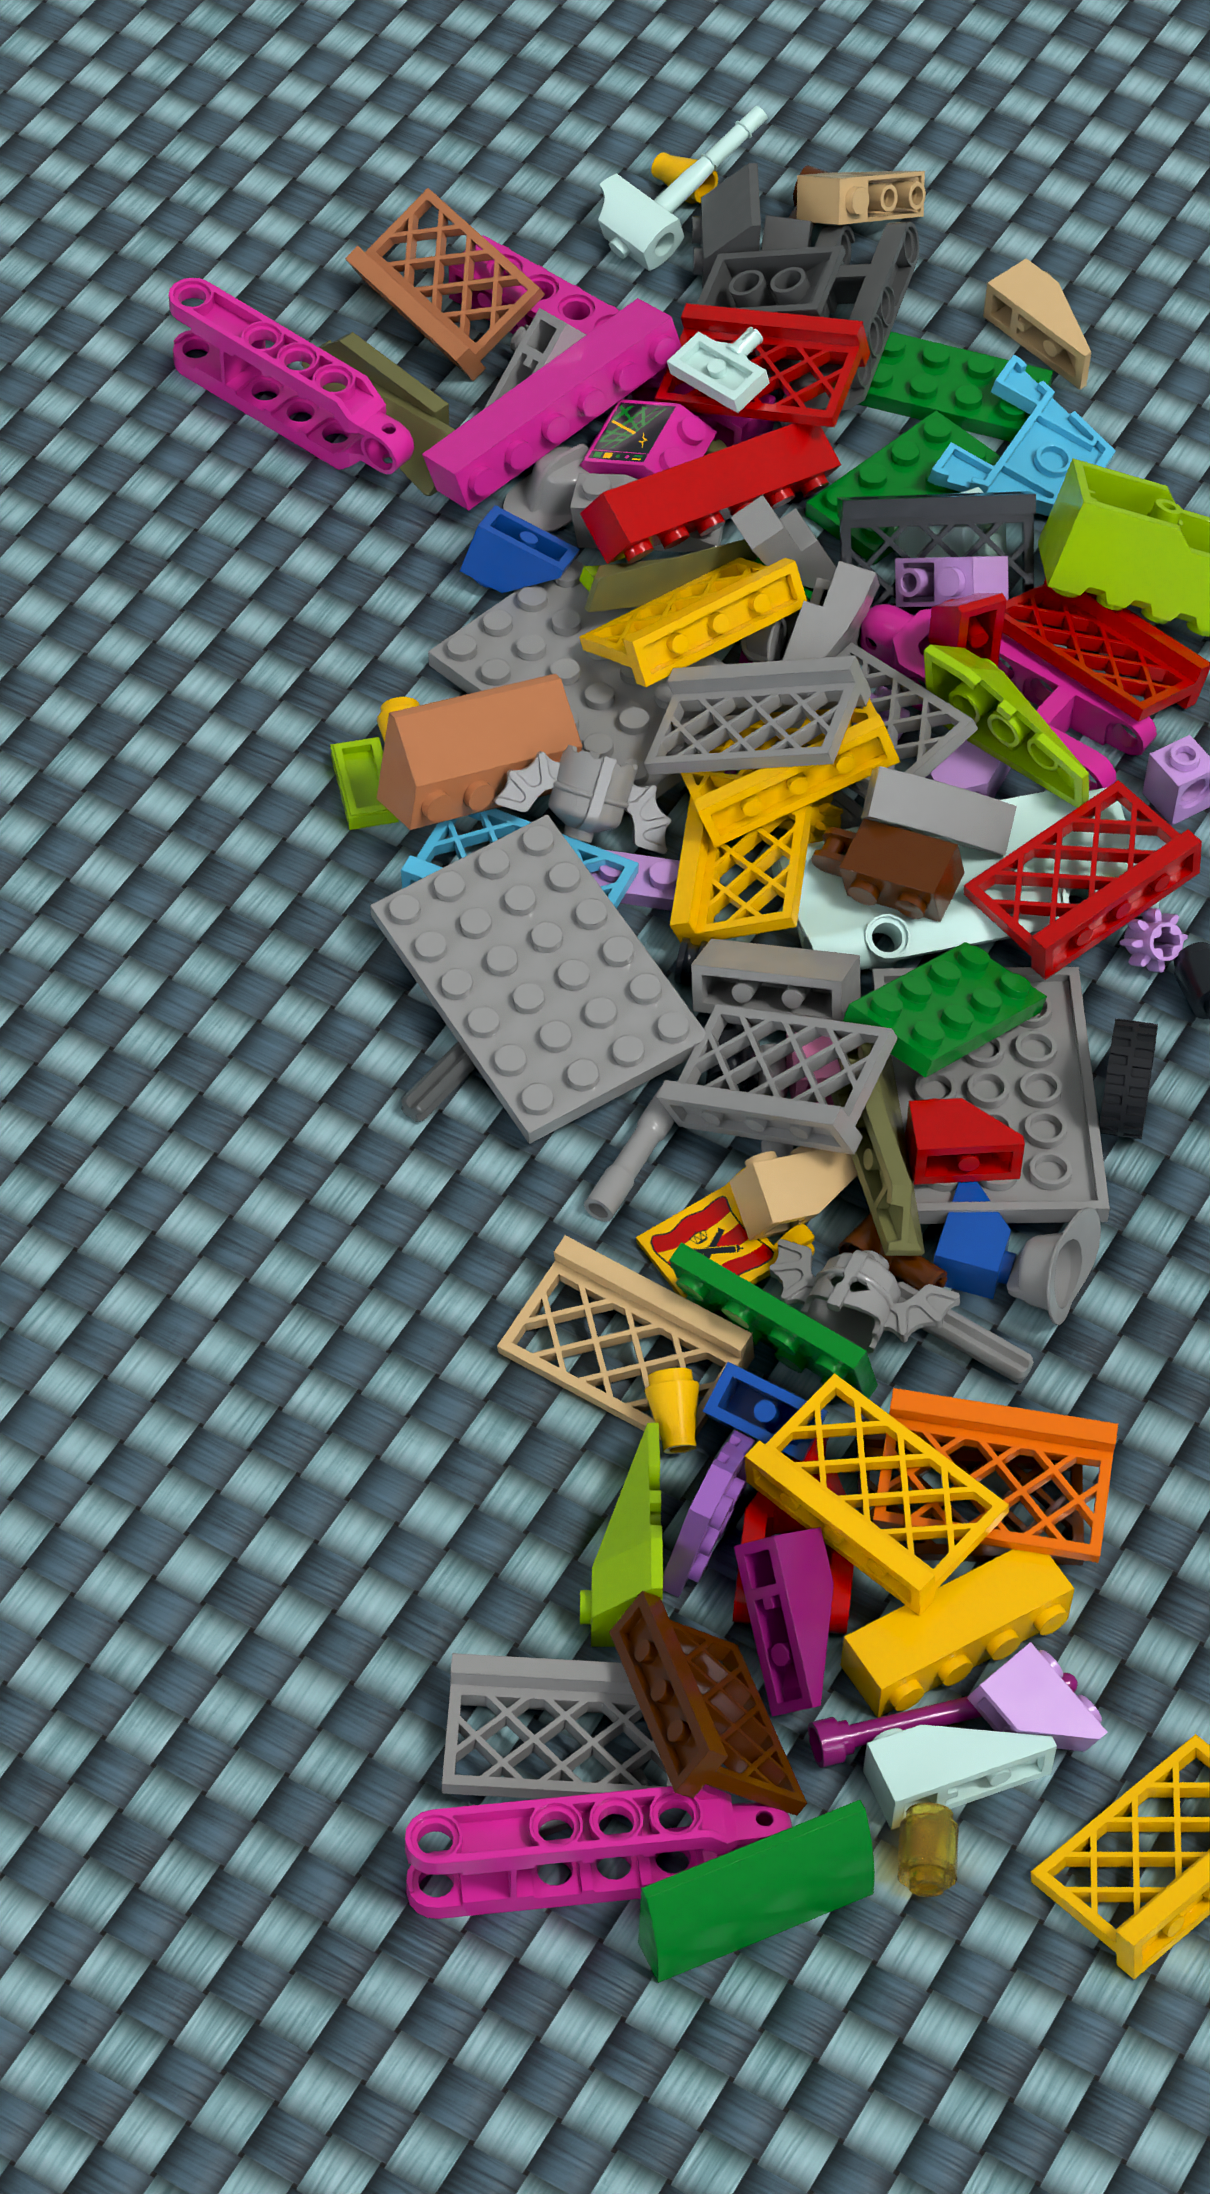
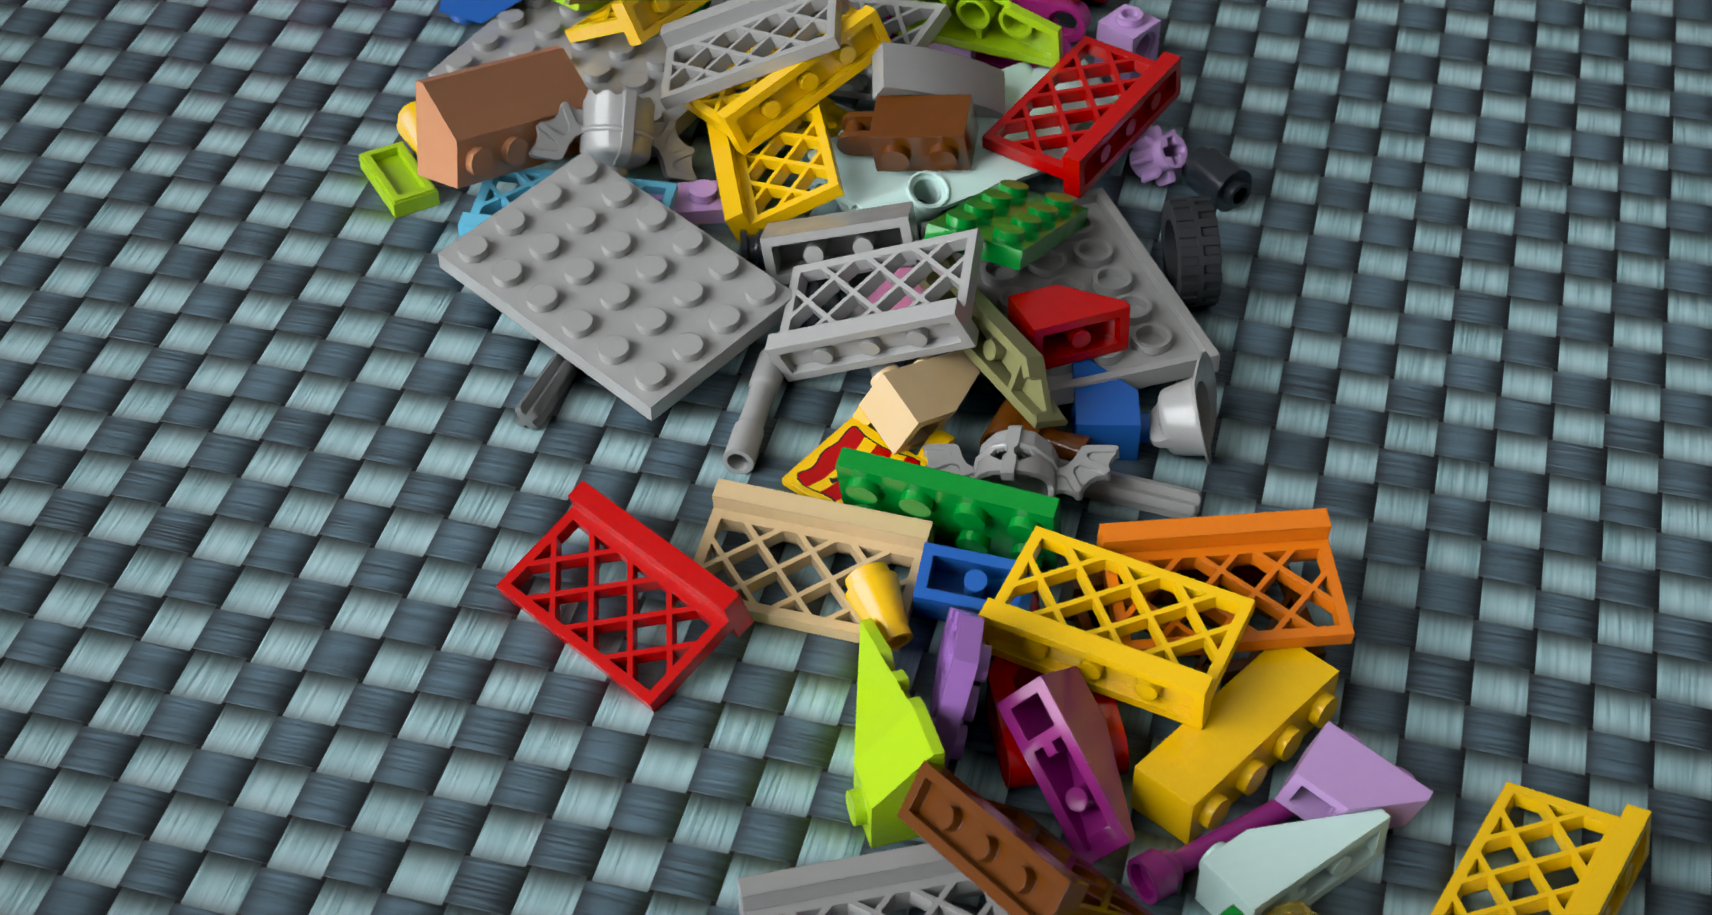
camera: 15 degrees left, 10 degrees down
none -> red fence [496,480,754,712]

